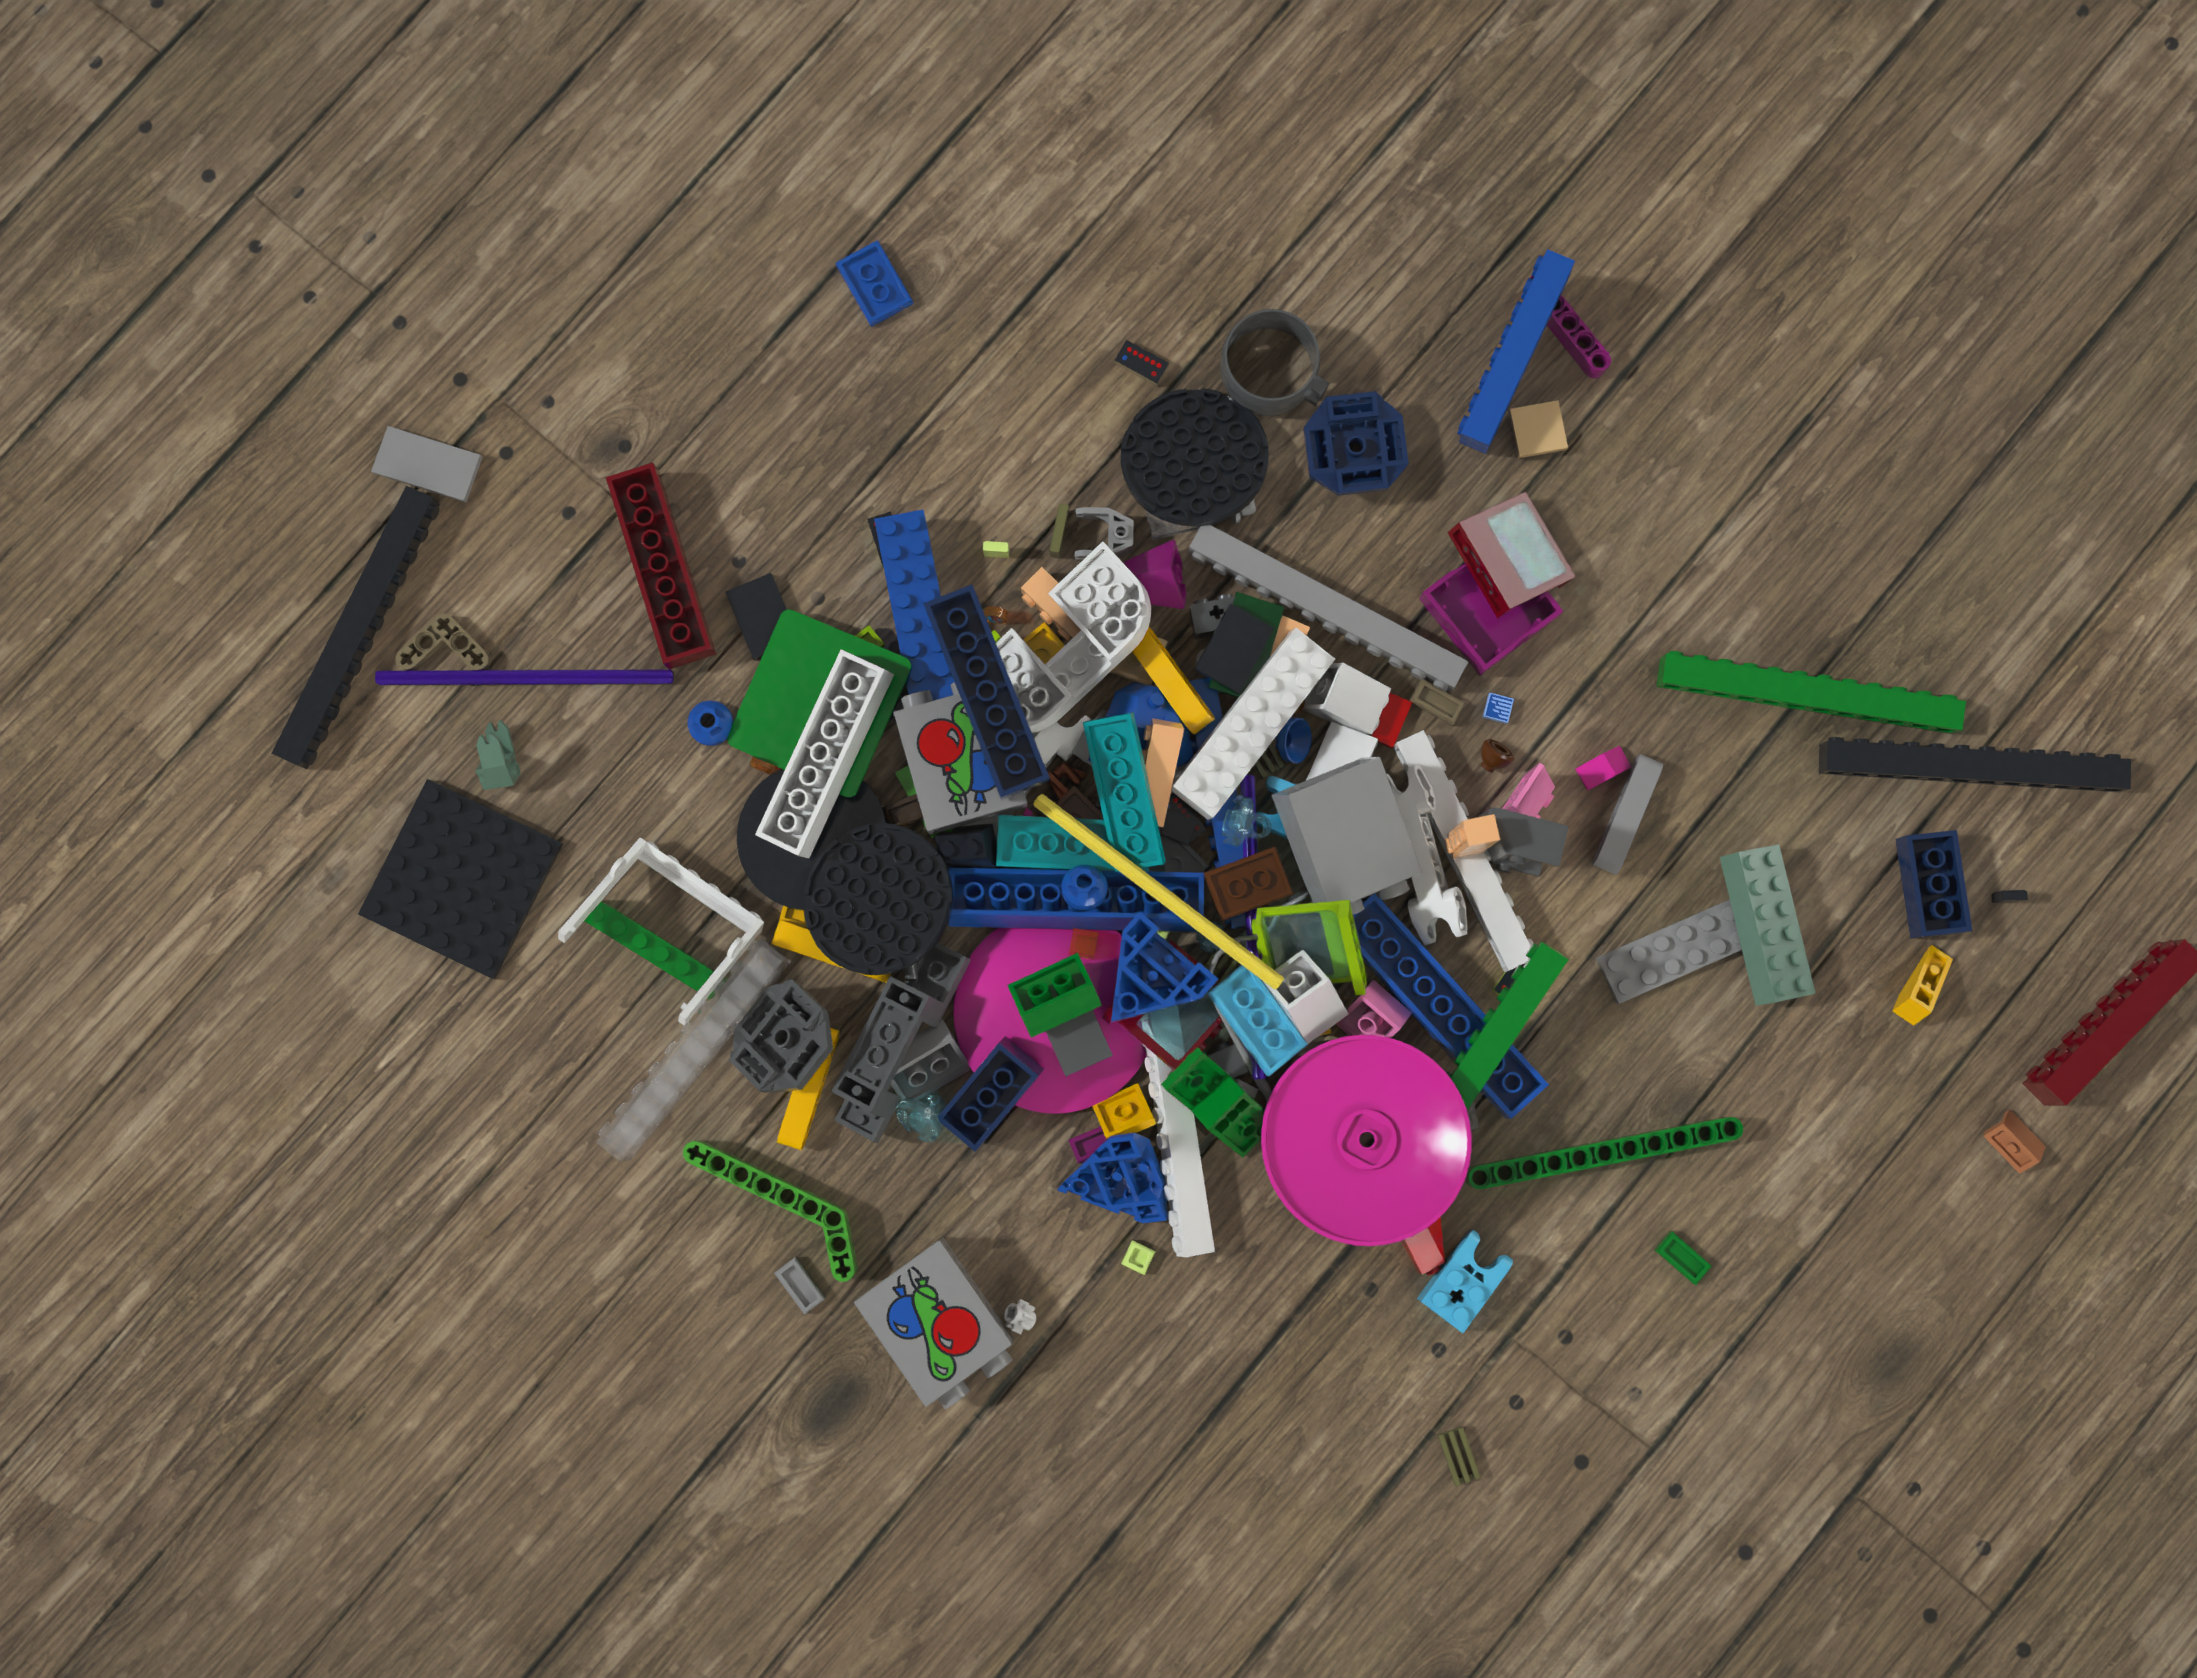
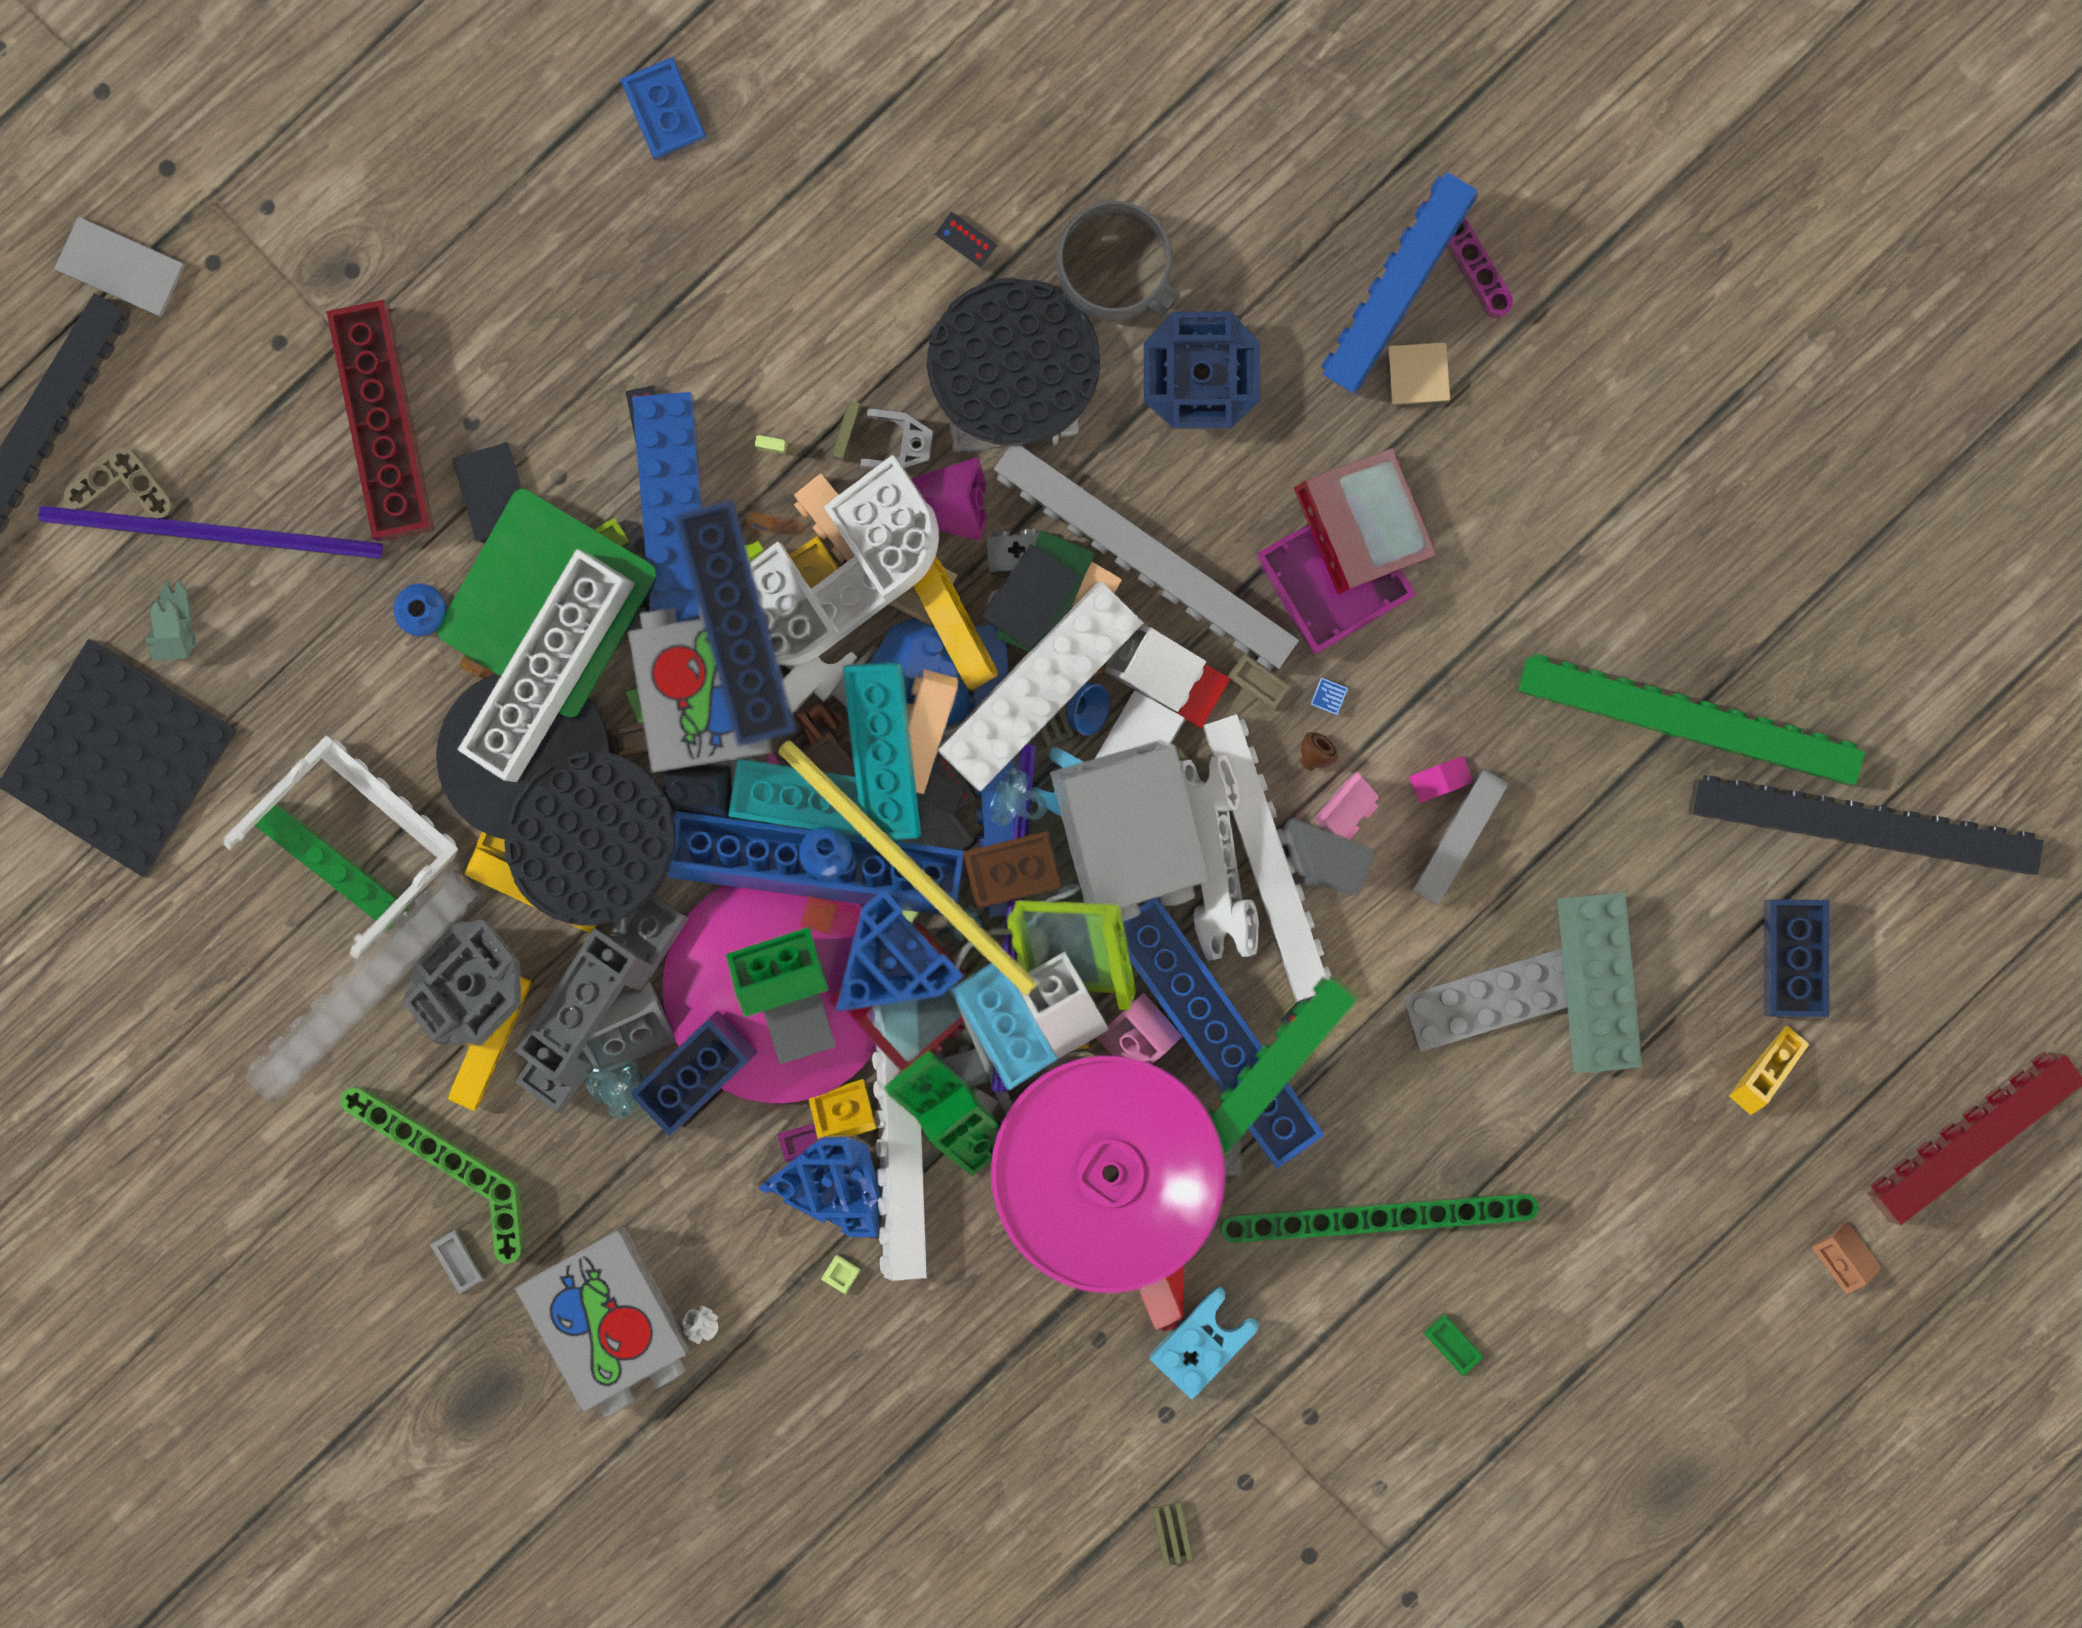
camera: 10 degrees right, 5 degrees up
light nougat brick [1445,814,1500,859] -> none
black tile [1992,890,2028,903] -> none

